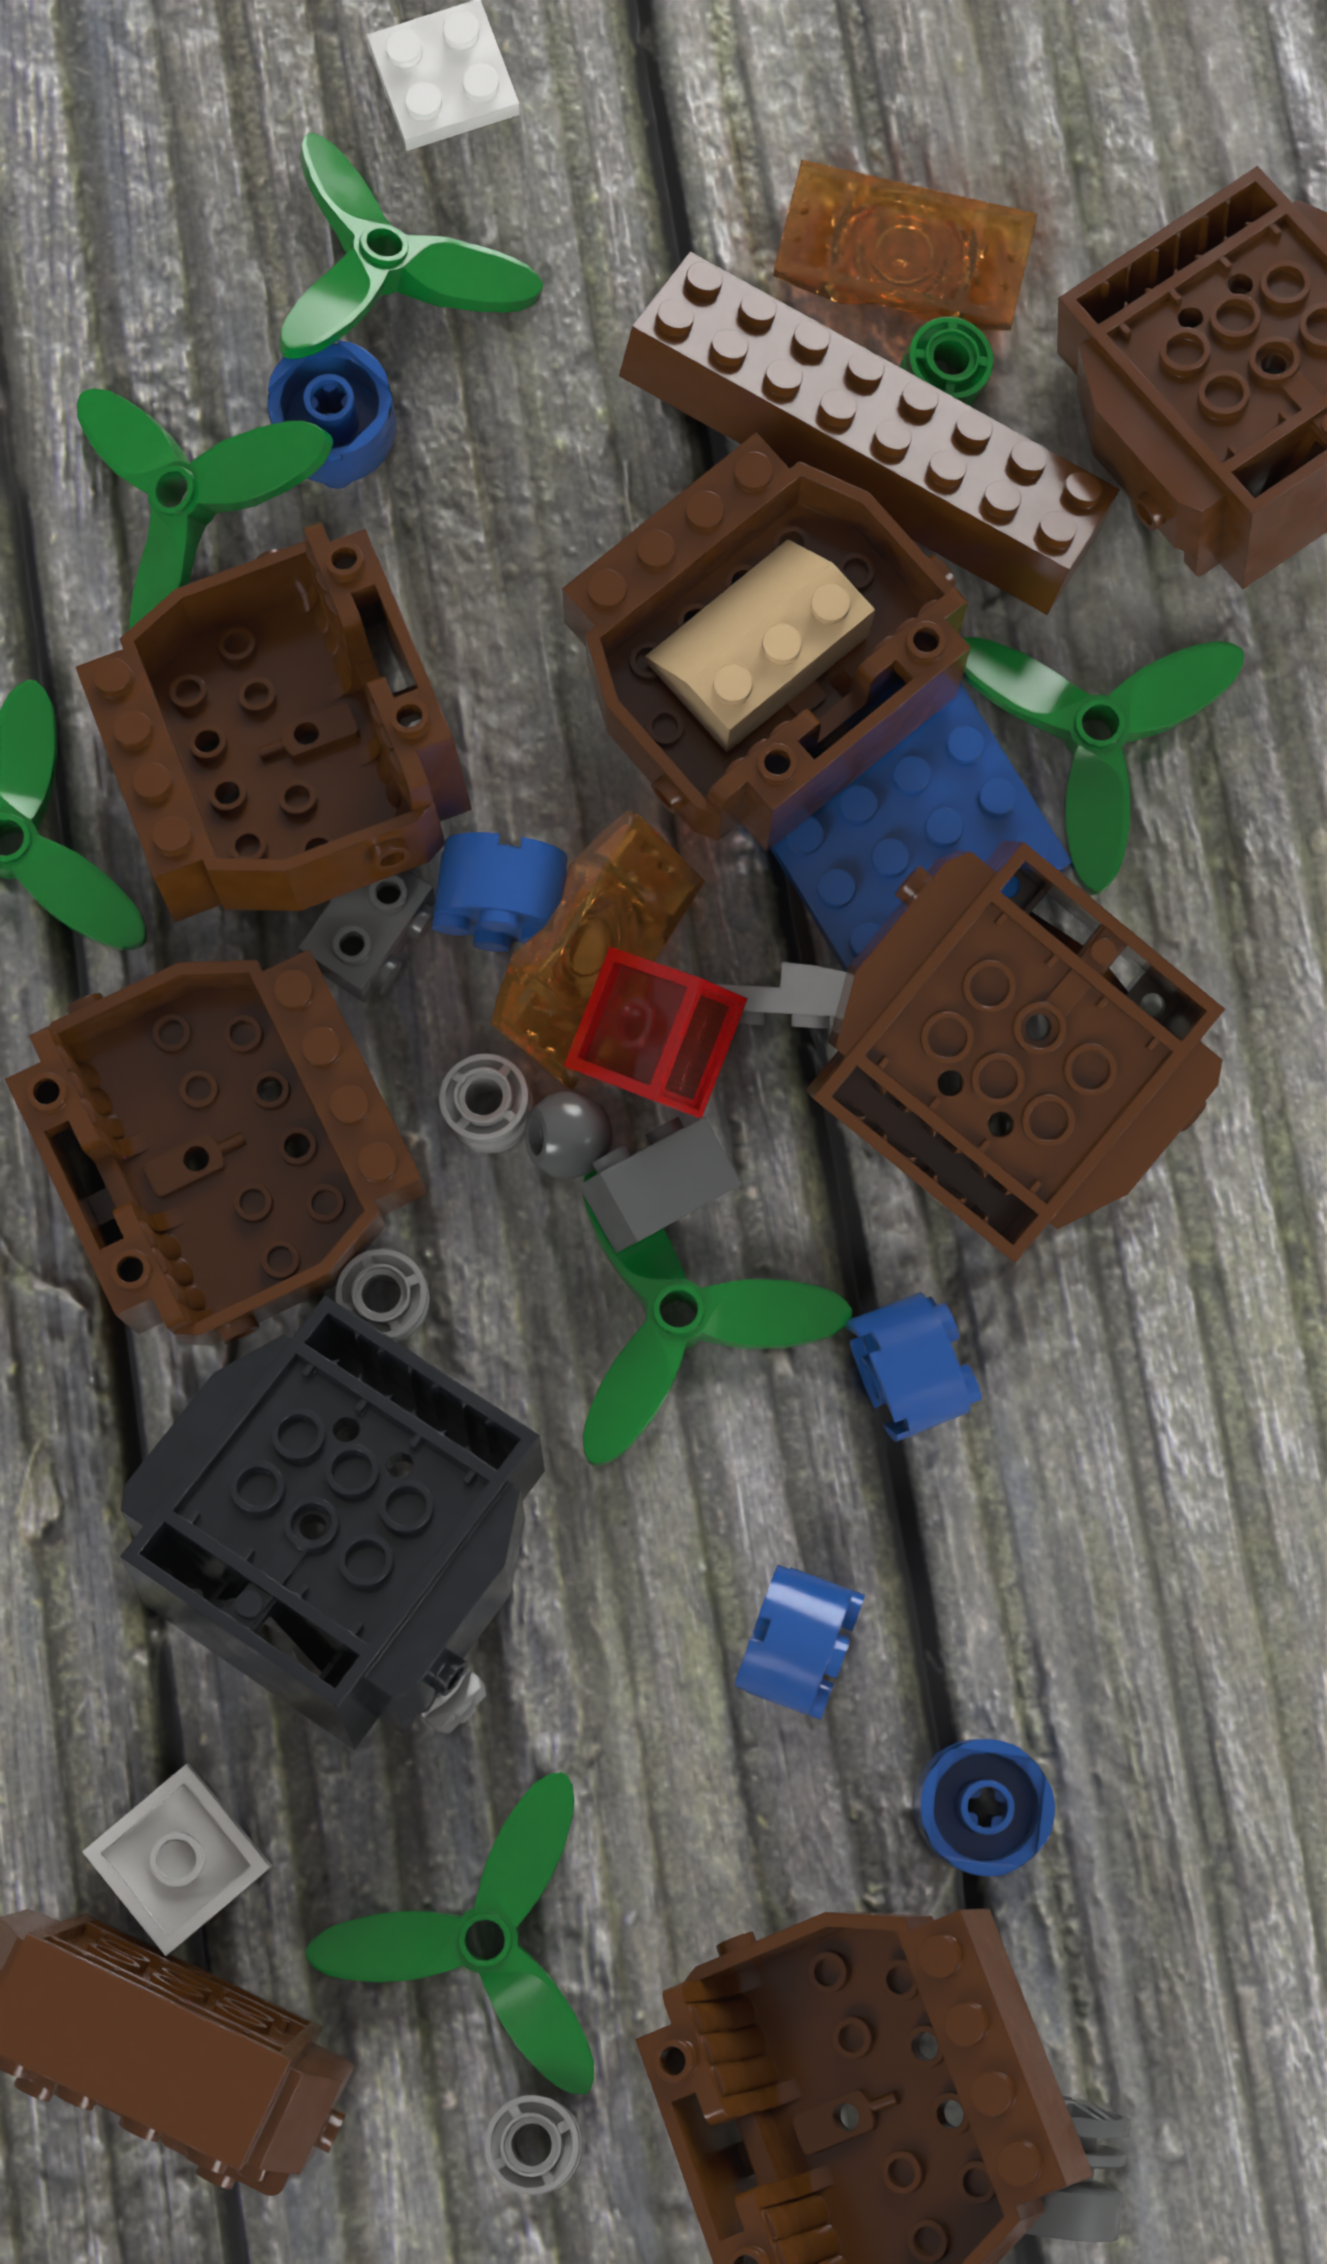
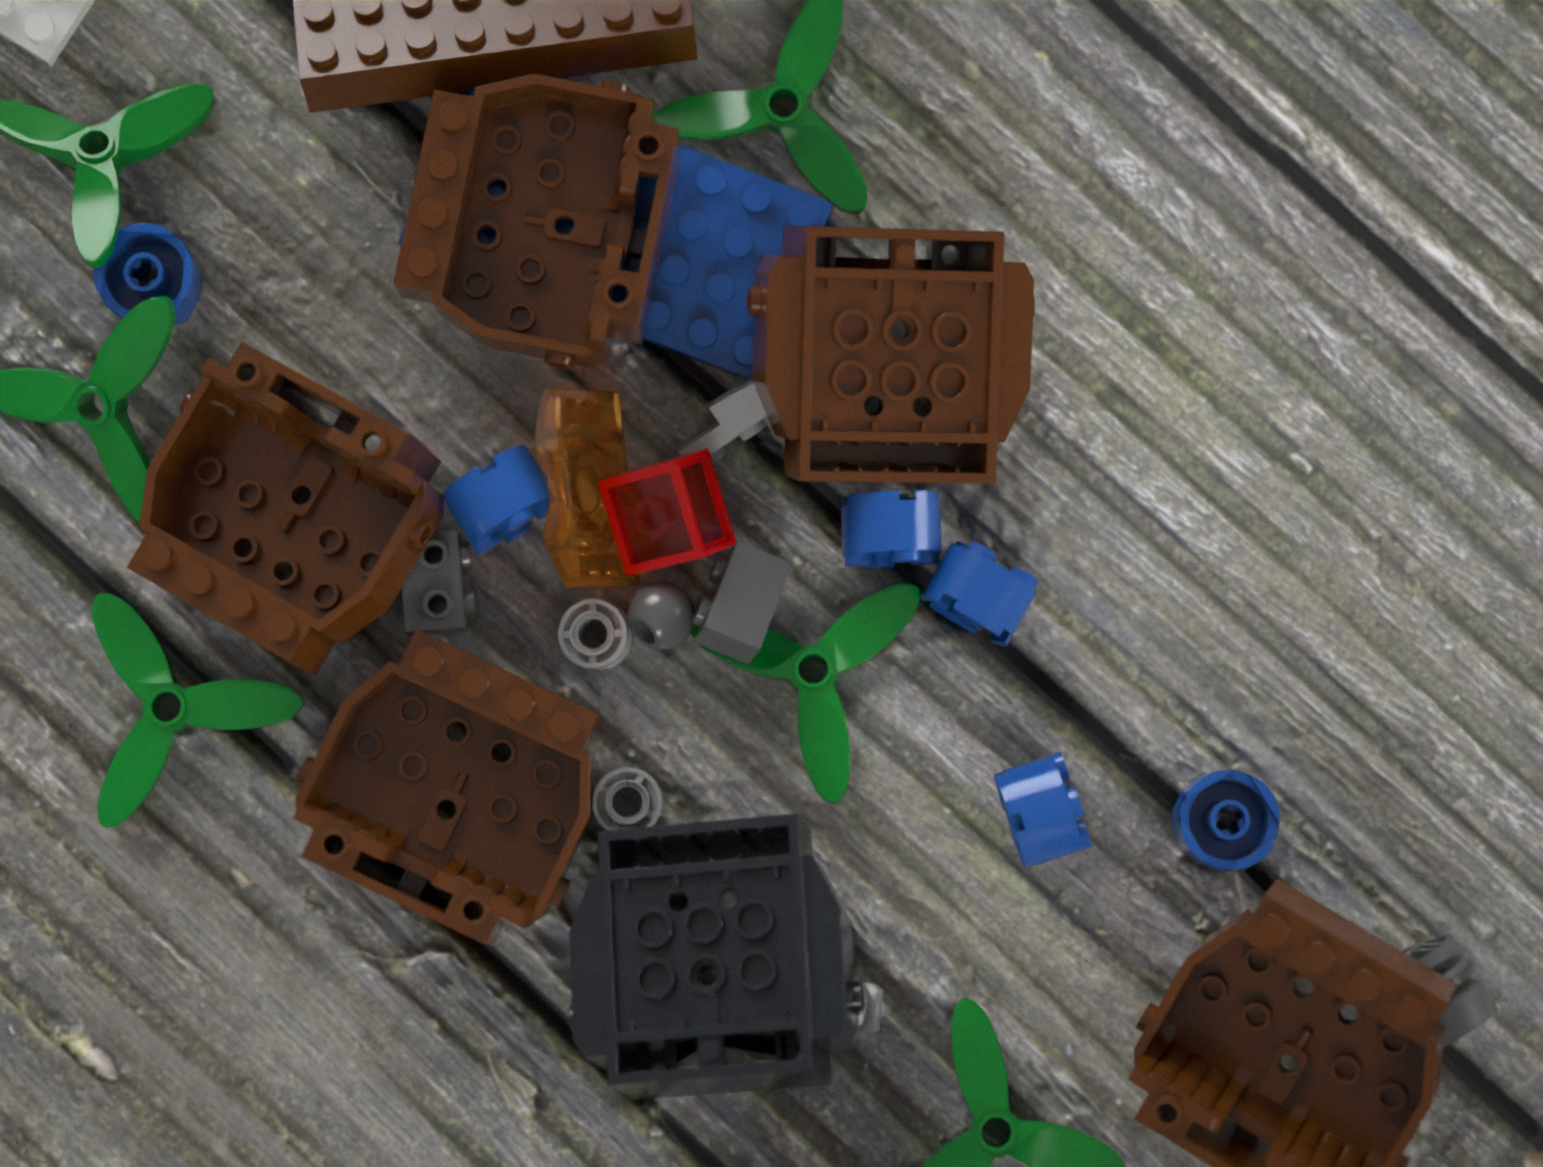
camera: 40 degrees left, 5 degrees up
tan slope [645,540,875,753] -> none
none -> blue brick [840,490,942,569]

